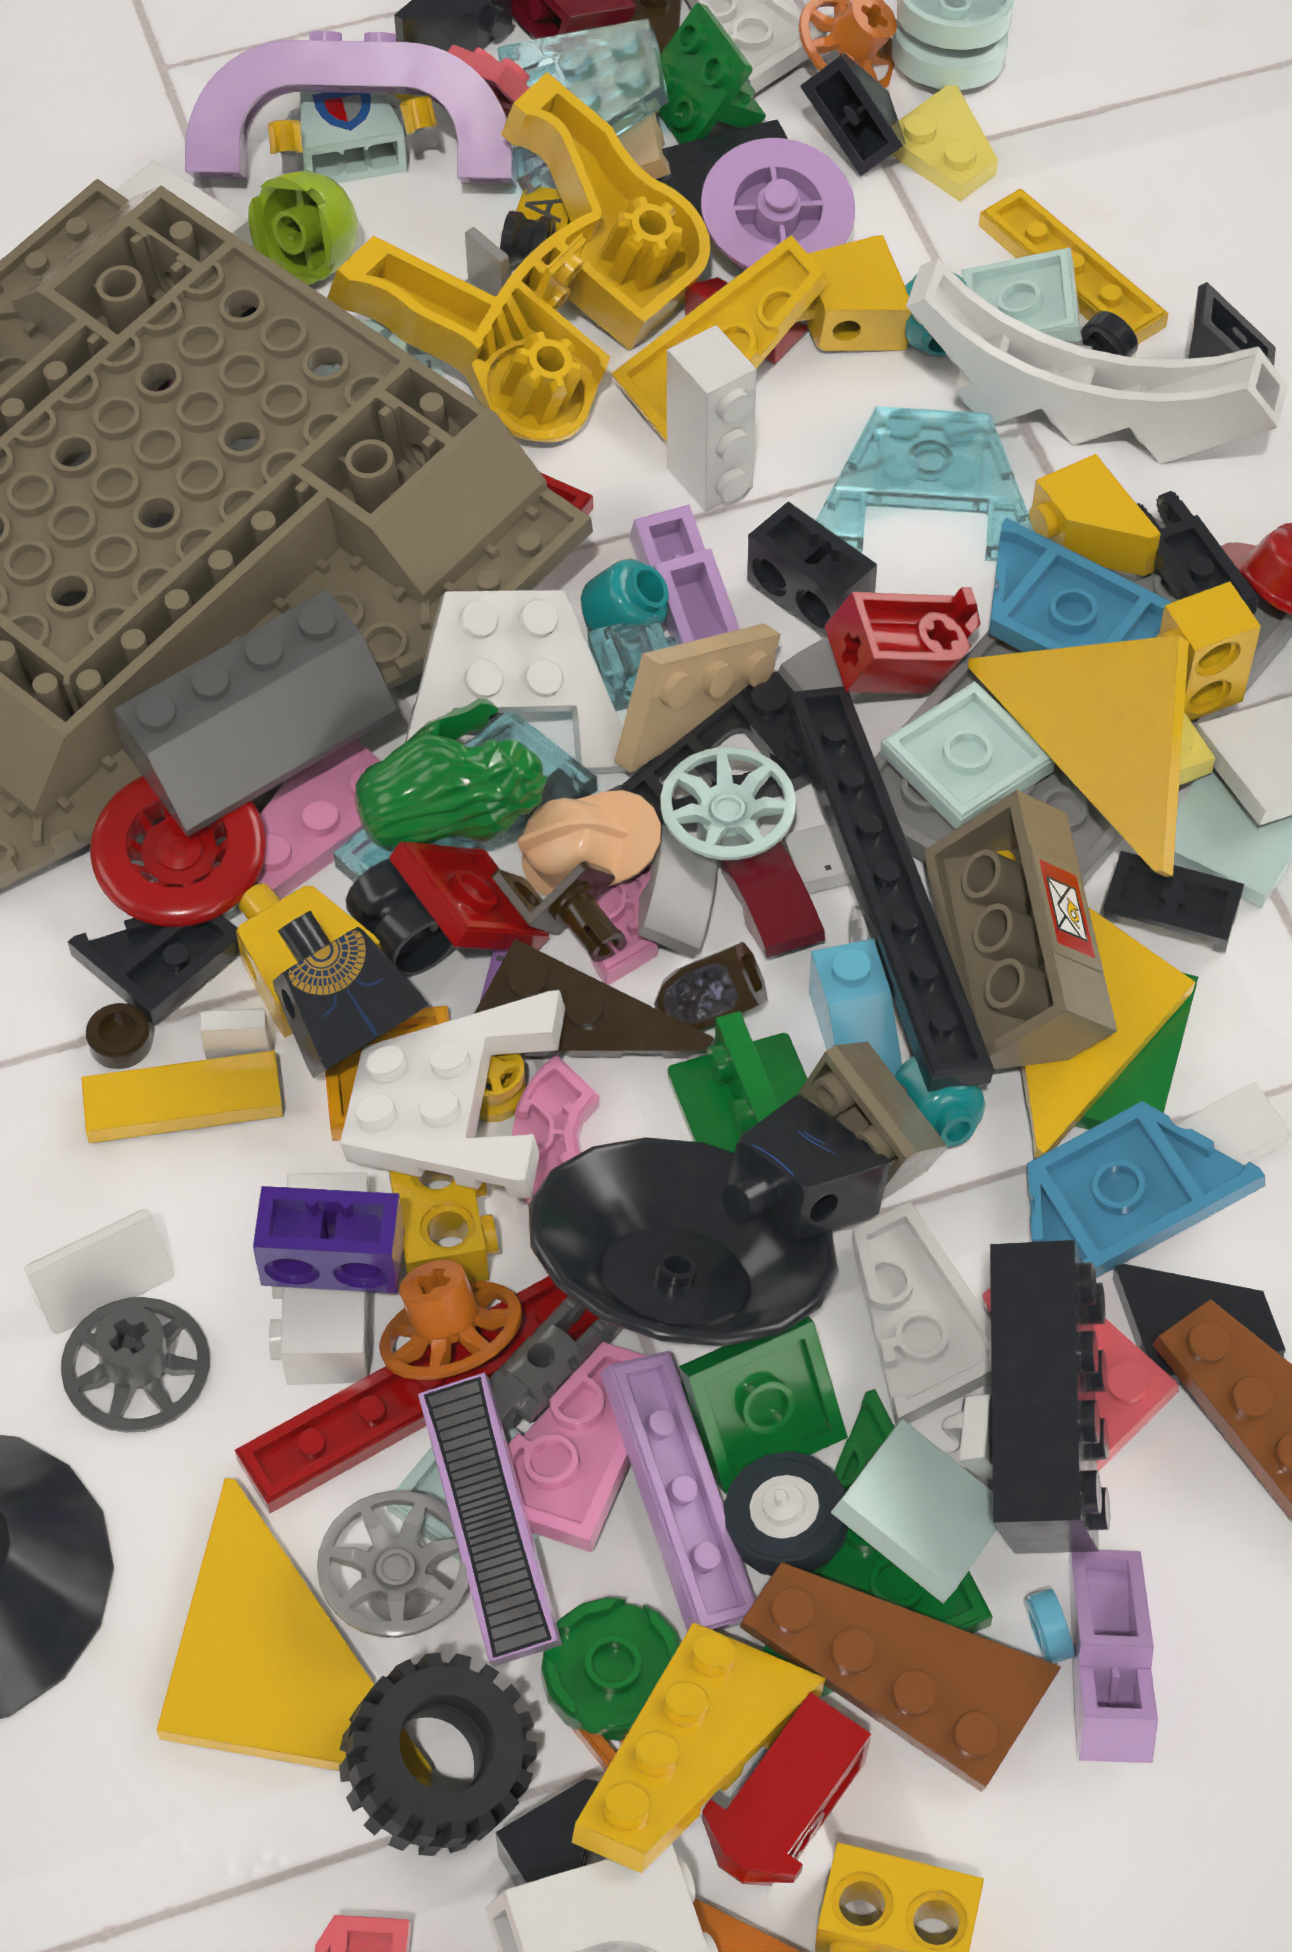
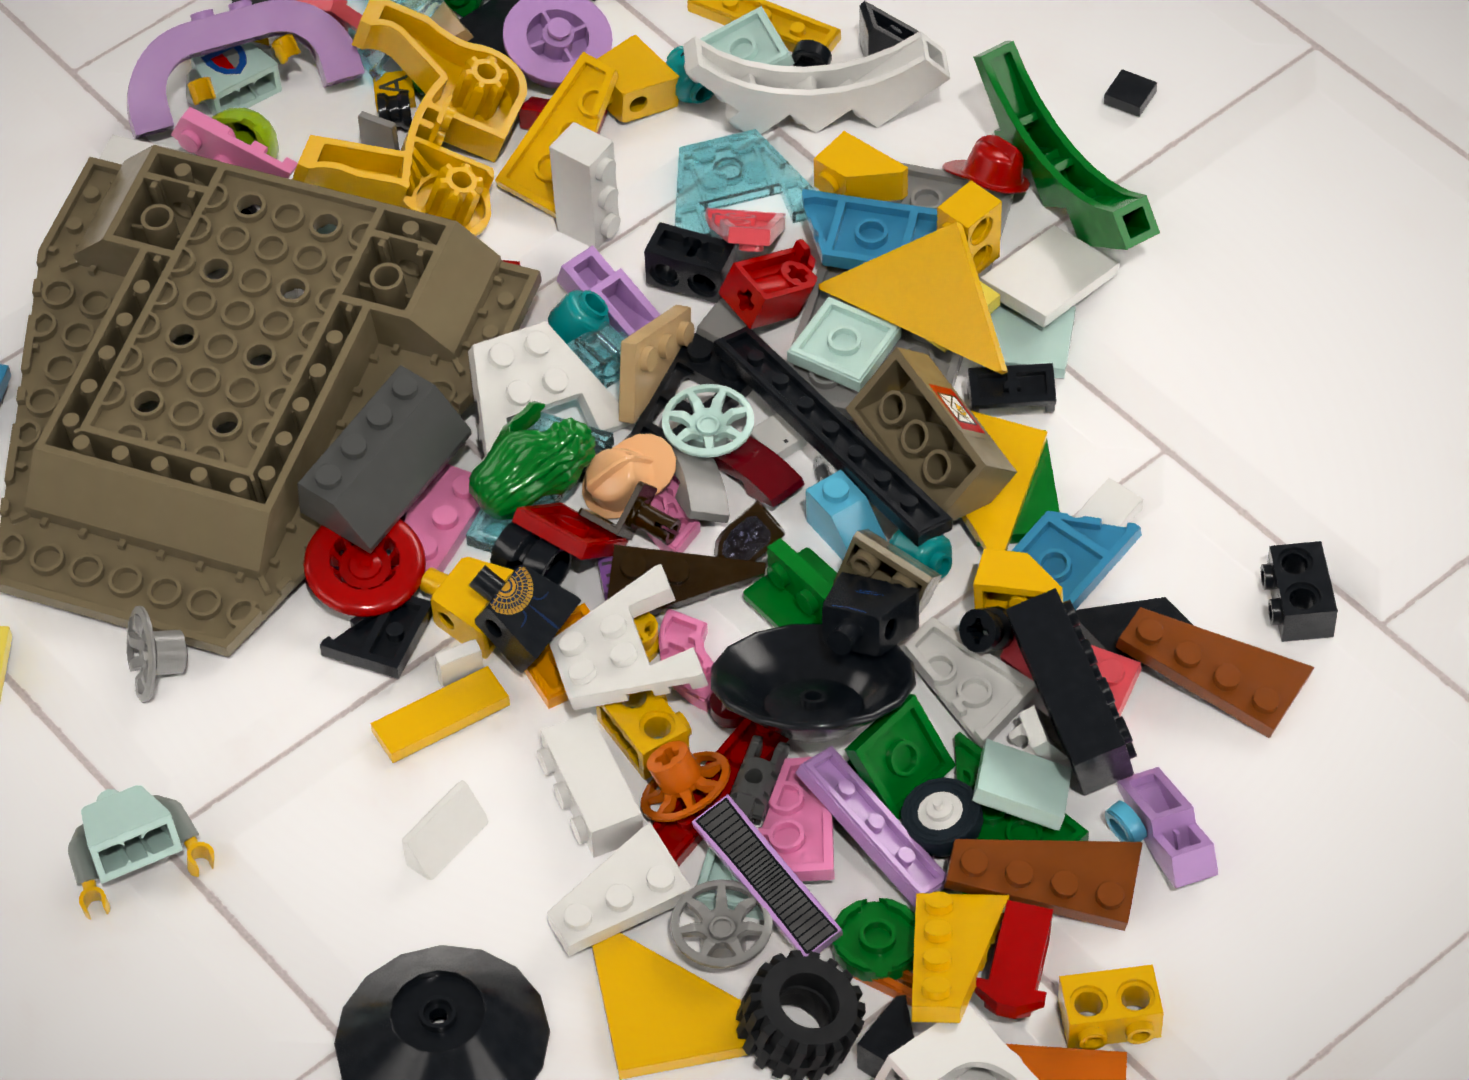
camera: 20 degrees left, 5 degrees down
dark grey wheel [61,1297,210,1433] -> none
dark brown tile [86,1003,153,1069] -> none
dark purple brick [253,1186,404,1293] -> none
black hinge [1137,490,1259,614] -> none
none -> bright pink wing [171,107,298,179]
none -> white wing [547,821,692,956]
none -> coral wing [705,208,786,252]
none -> black wheel [959,606,1014,653]
none -> yellow slope [973,548,1063,609]

